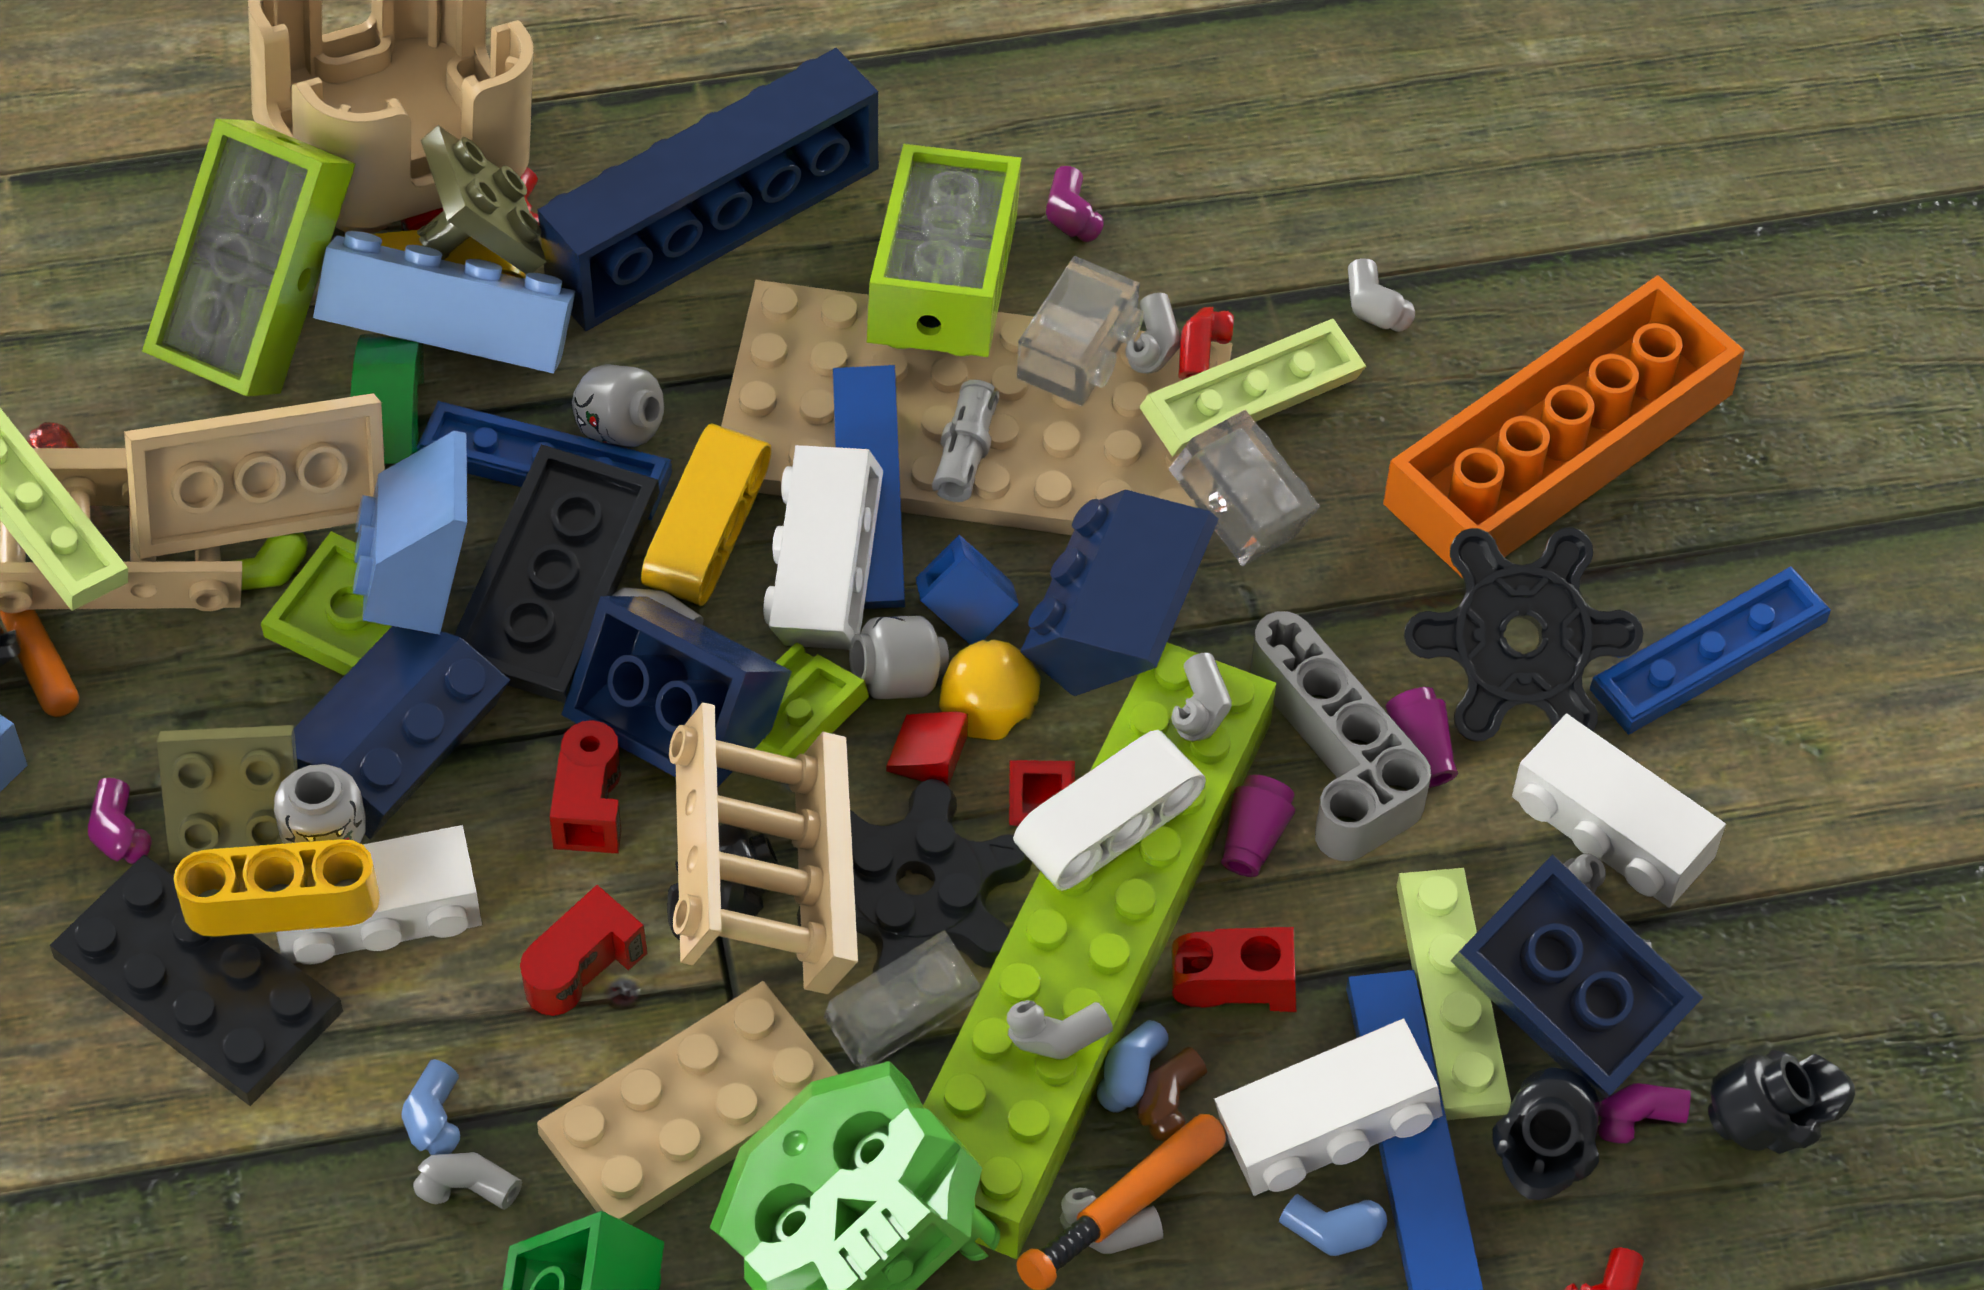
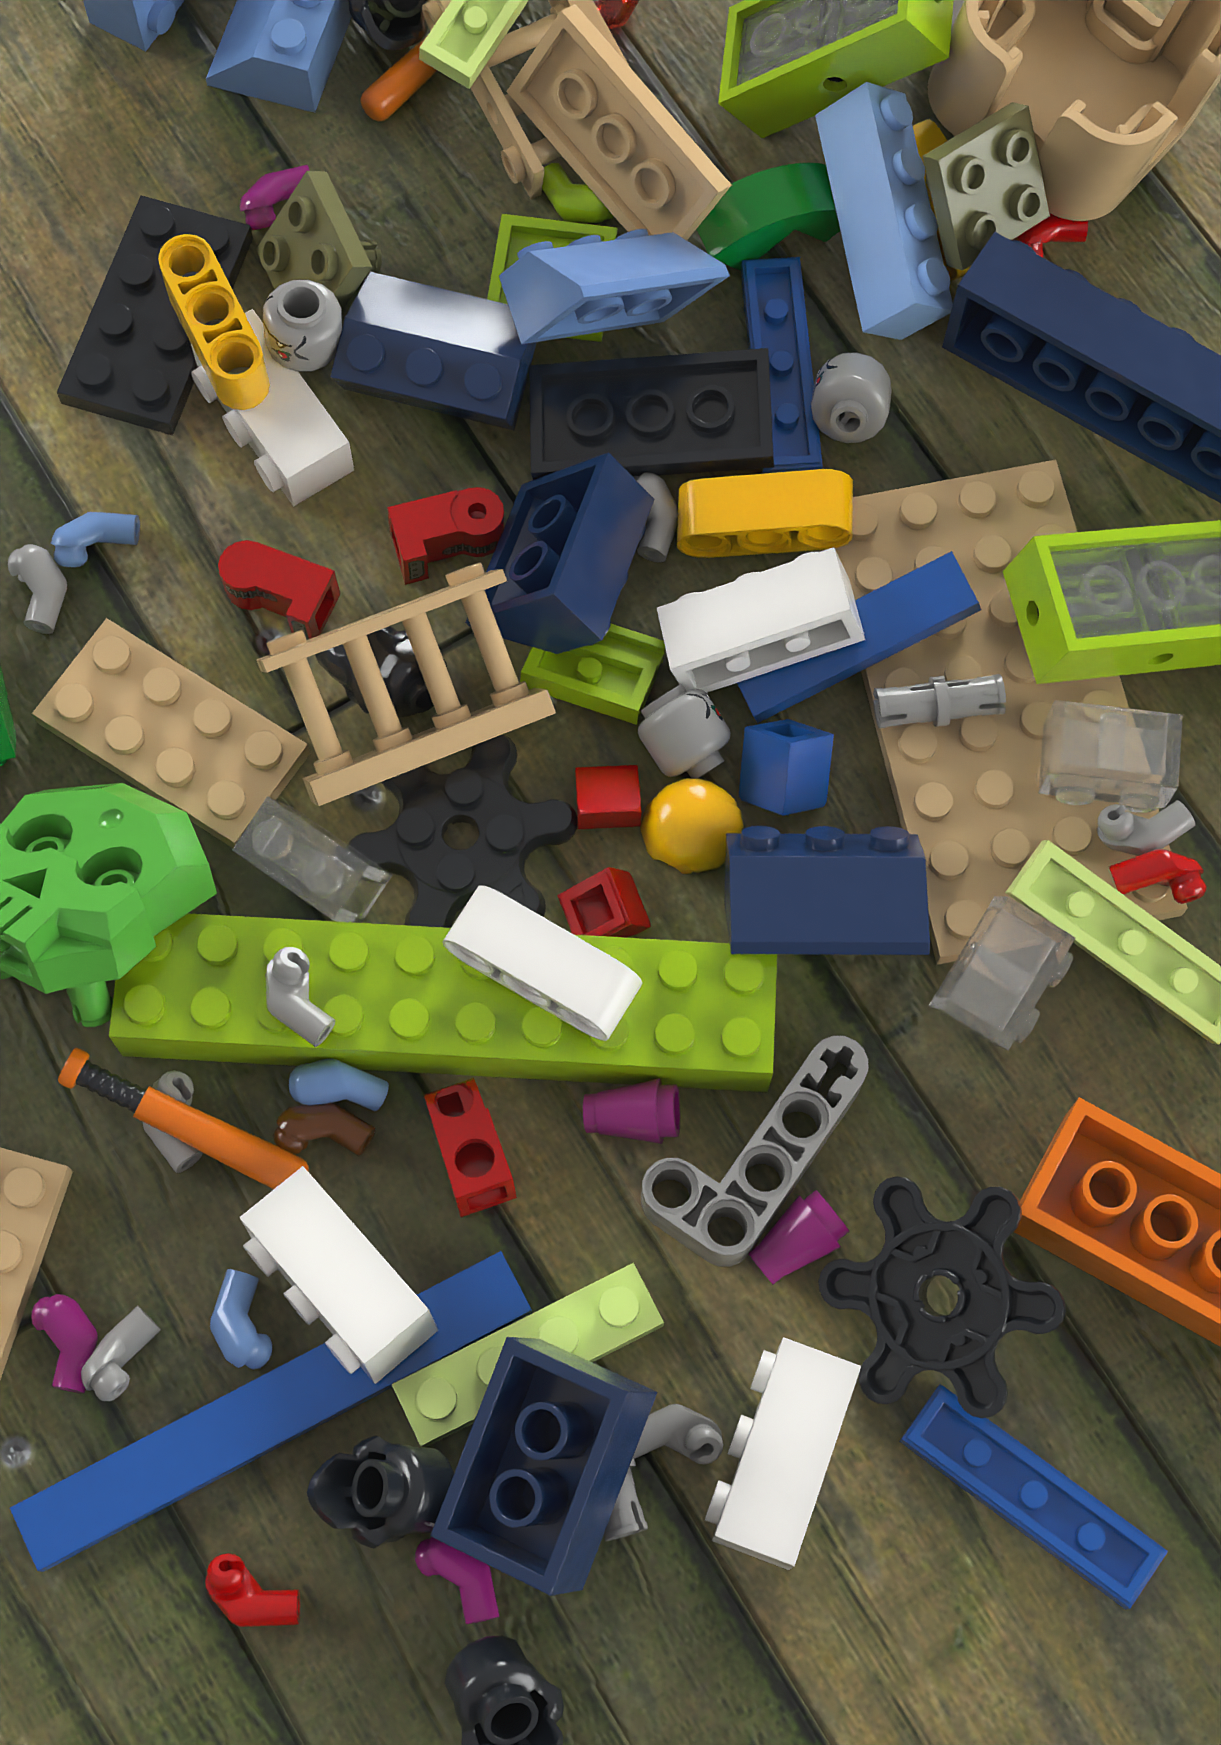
camera: 70 degrees right, 15 degrees up
light grey arm [1171,653,1232,741] -> none

